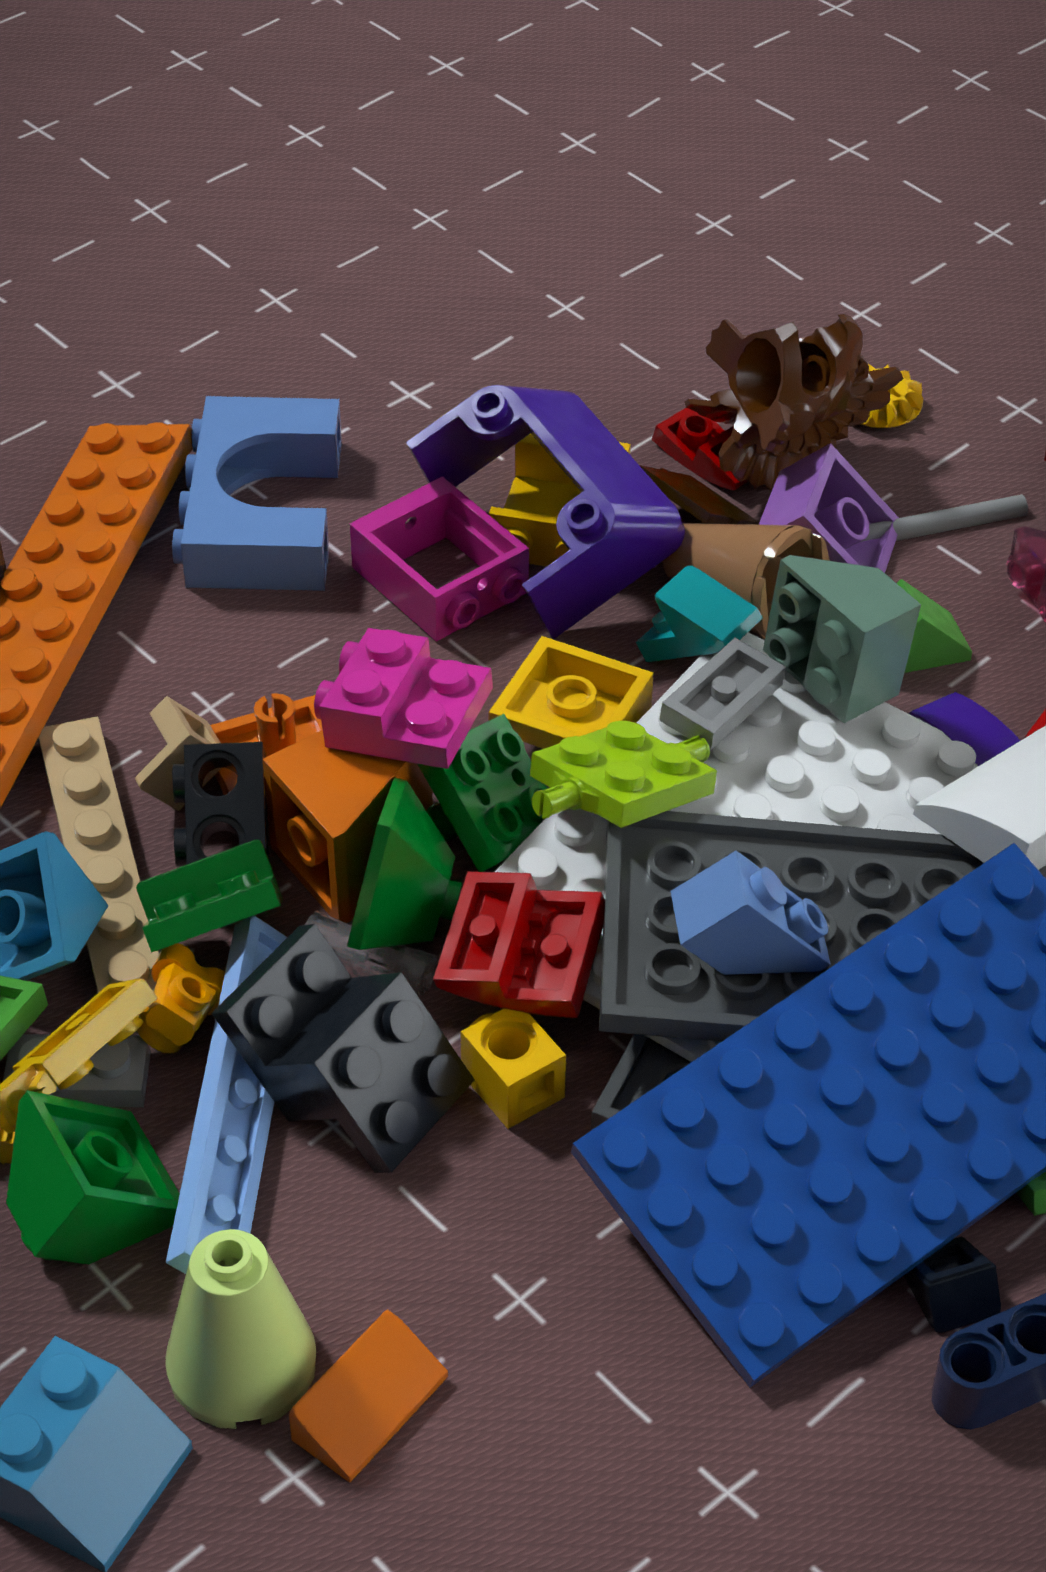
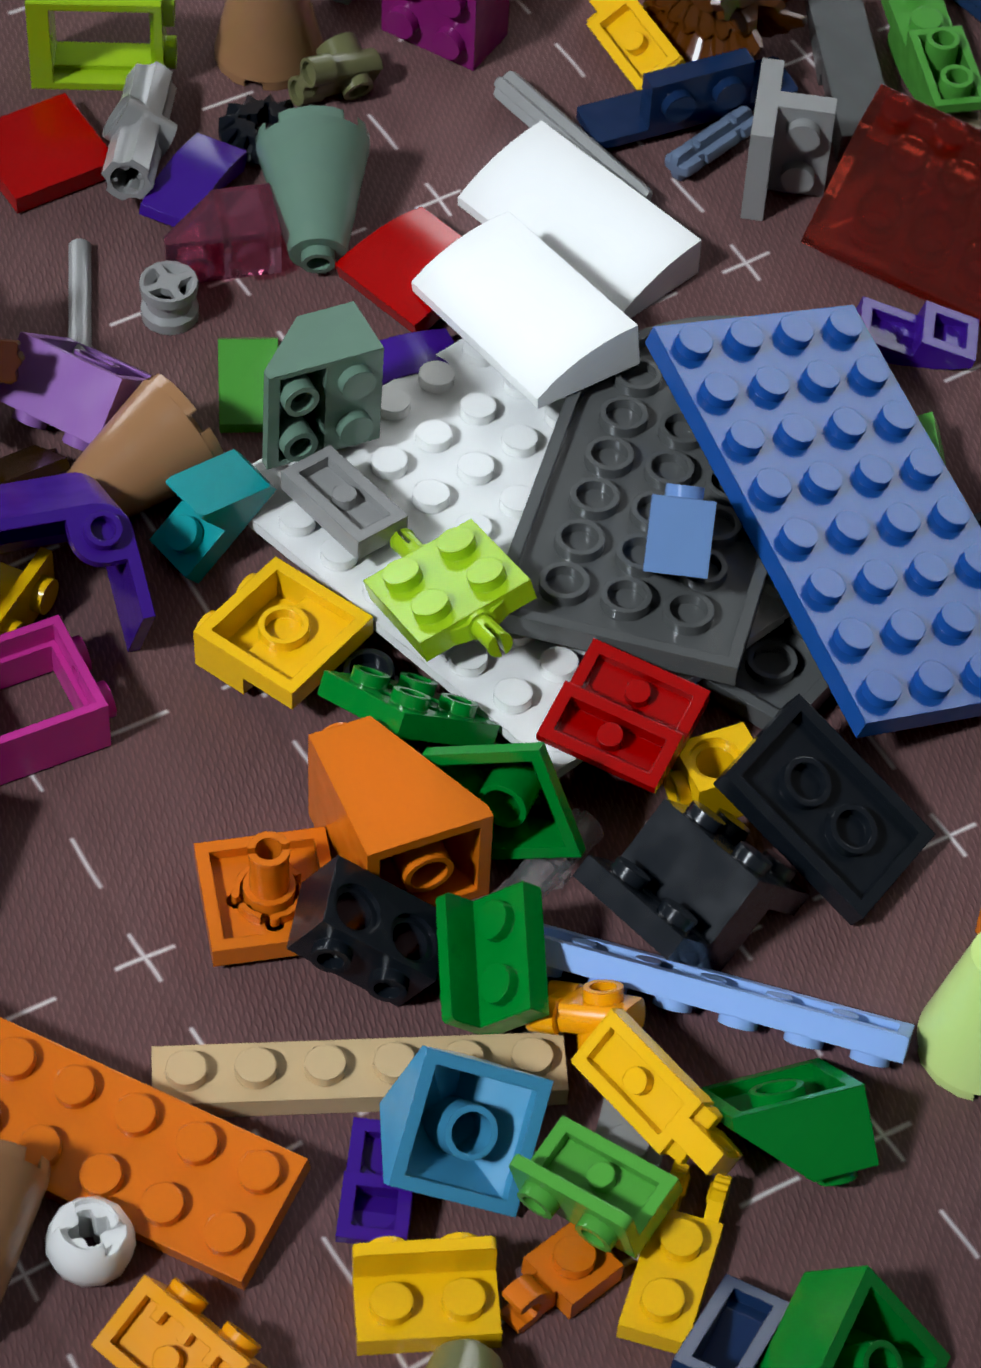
camera: 80 degrees left, 5 degrees up
tan panel [135,696,221,811] -> none
dark pink plate [314,628,493,769] -> none
none -> light grey wheel [139,261,199,335]
none -> black plate [713,693,935,925]

